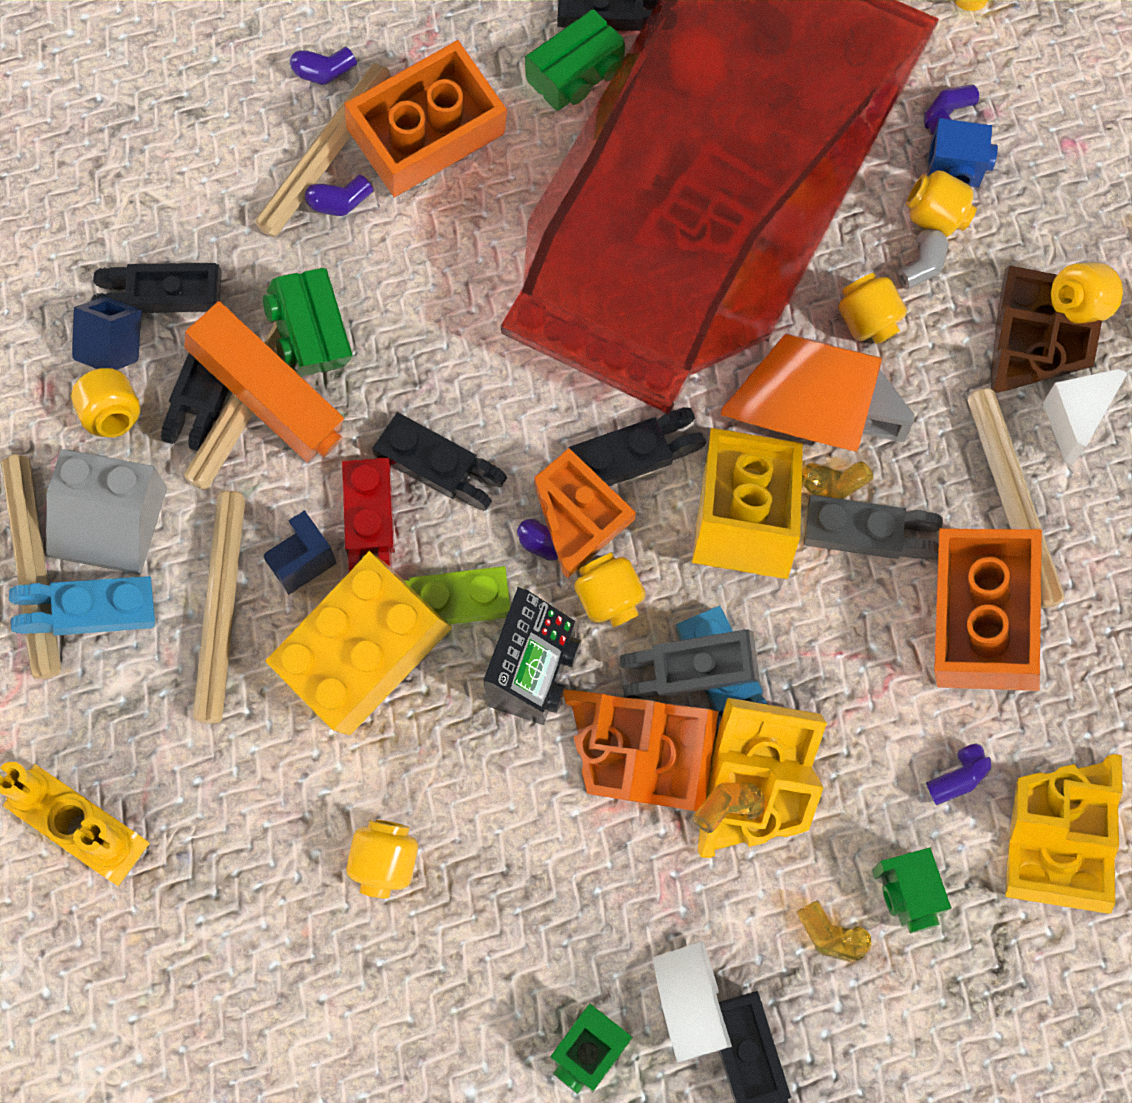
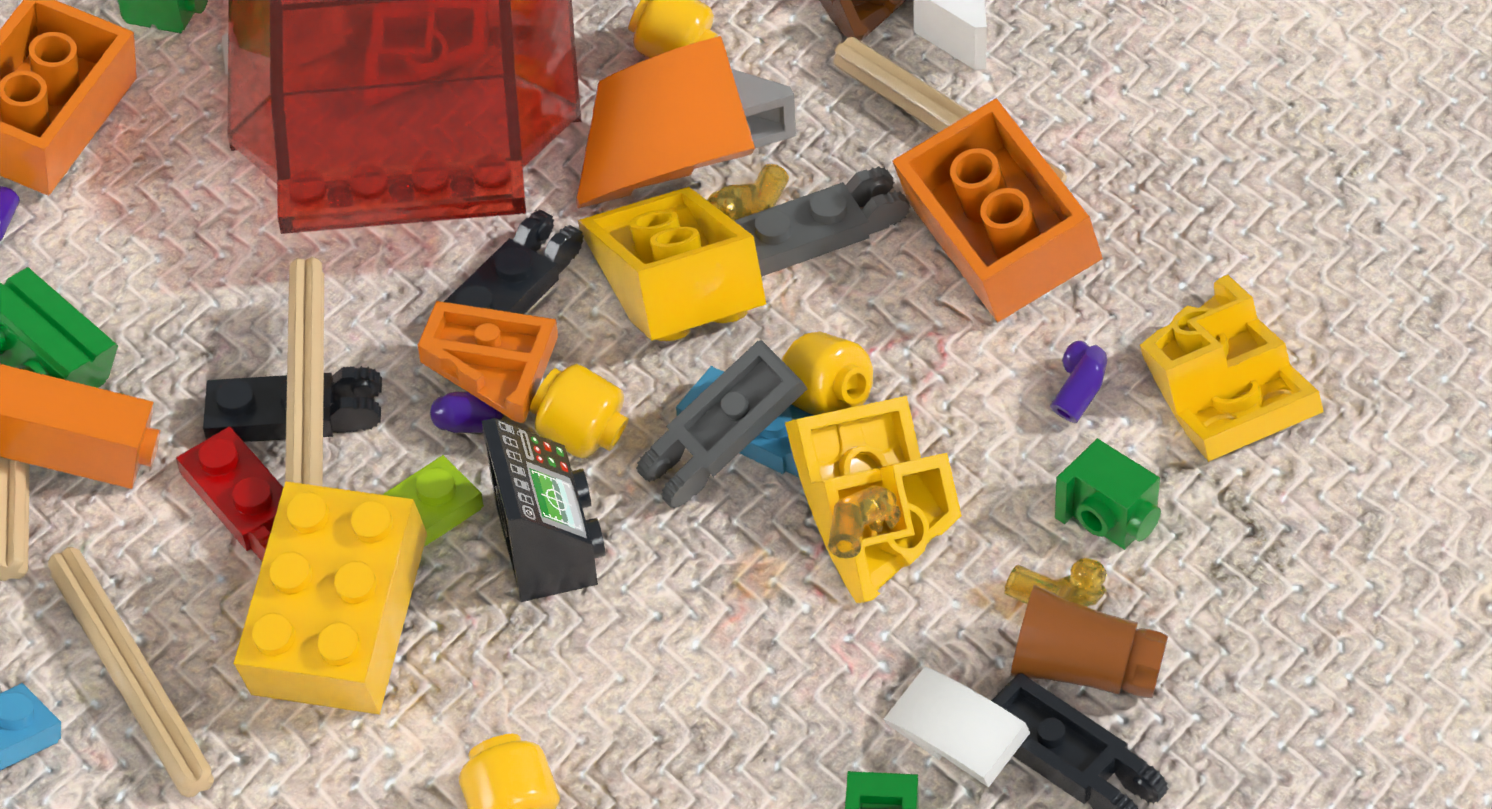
camera: 30 degrees left, 20 degrees down
dark blue panel [263,510,337,595] -> none
orange slope [564,689,719,812] -> none
none -> tan axle [285,257,324,486]
none -> yellow head [782,331,873,415]
none -> dark orange plant [1010,585,1168,699]

